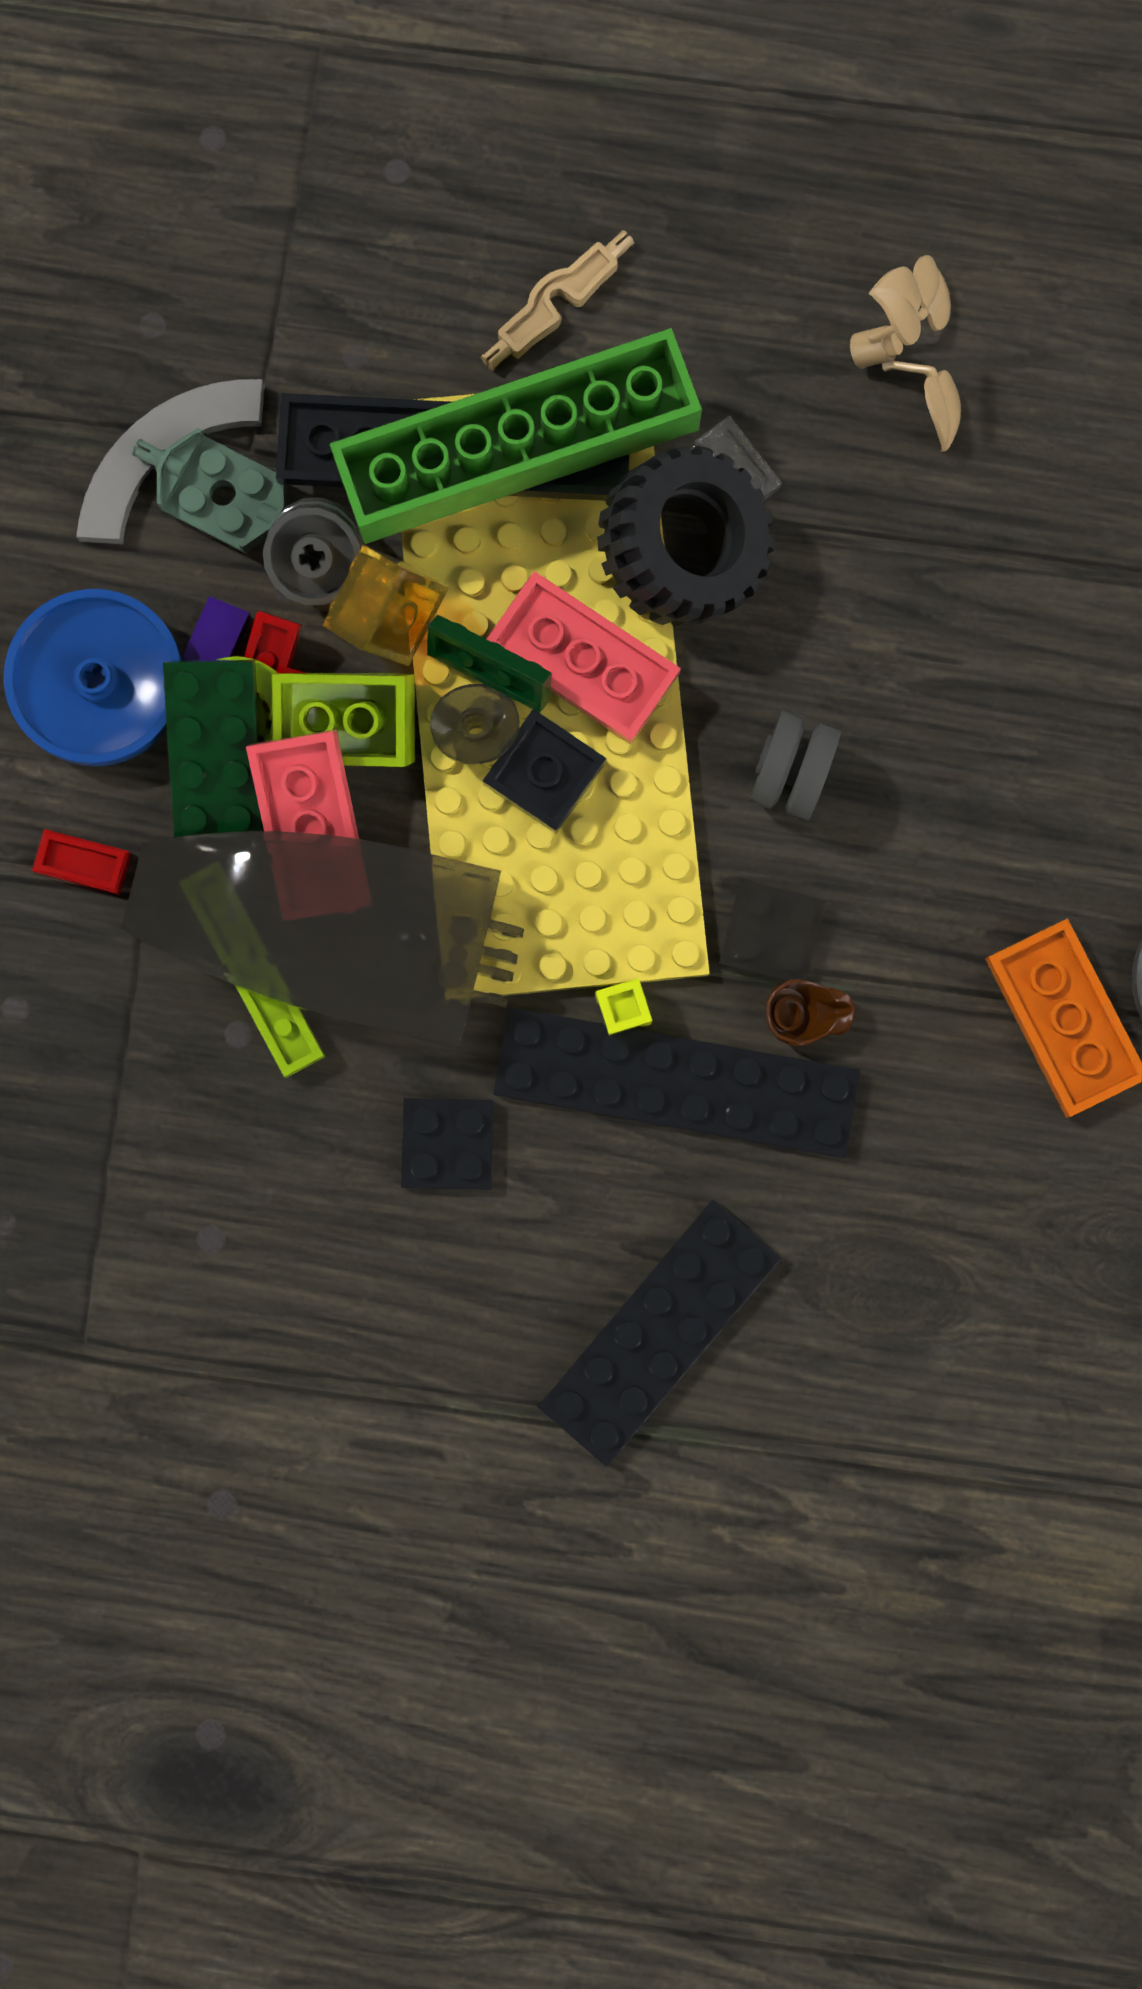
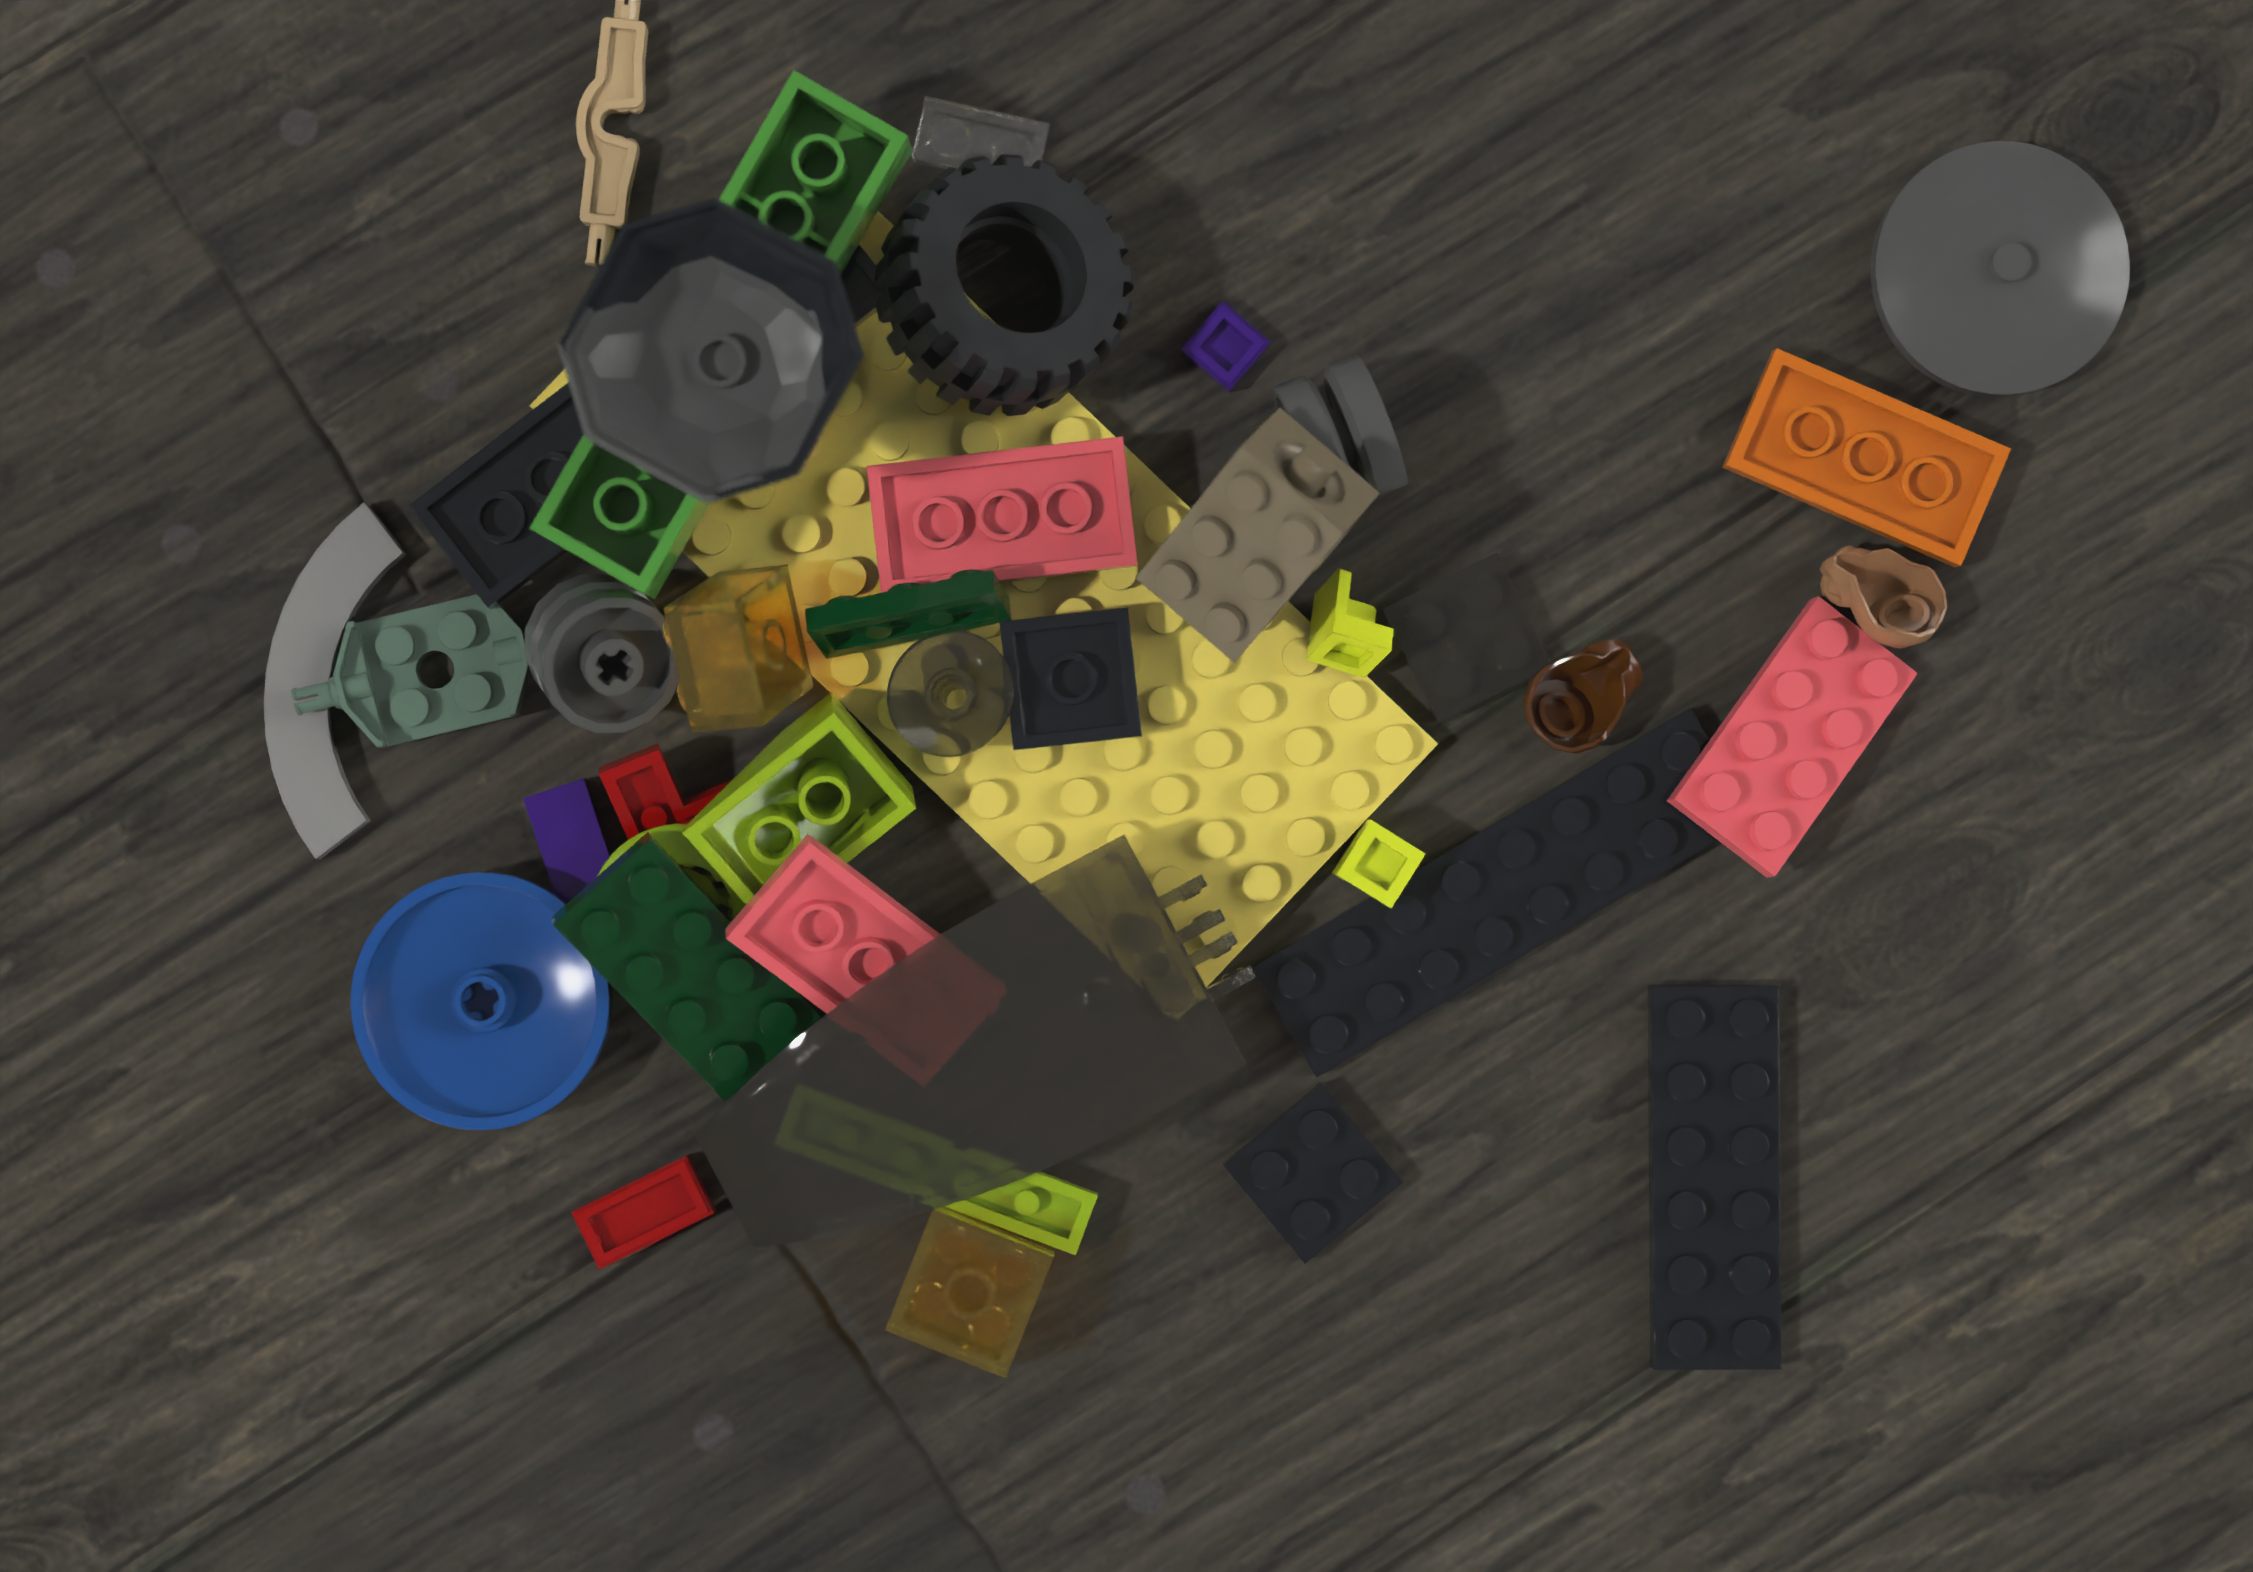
camera: 40 degrees left, 5 degrees up
none -> dark grey rock [557,198,864,504]
none -> clear yellow brick [885,1204,1055,1378]
none -> dark tan torso [1135,408,1380,663]
none -> dark purple tile [1181,301,1271,392]
none -> neon yellow panel [1306,568,1394,678]
none -> coral plate [1667,596,1918,878]
none -> medium nougat hair [1820,545,1947,649]

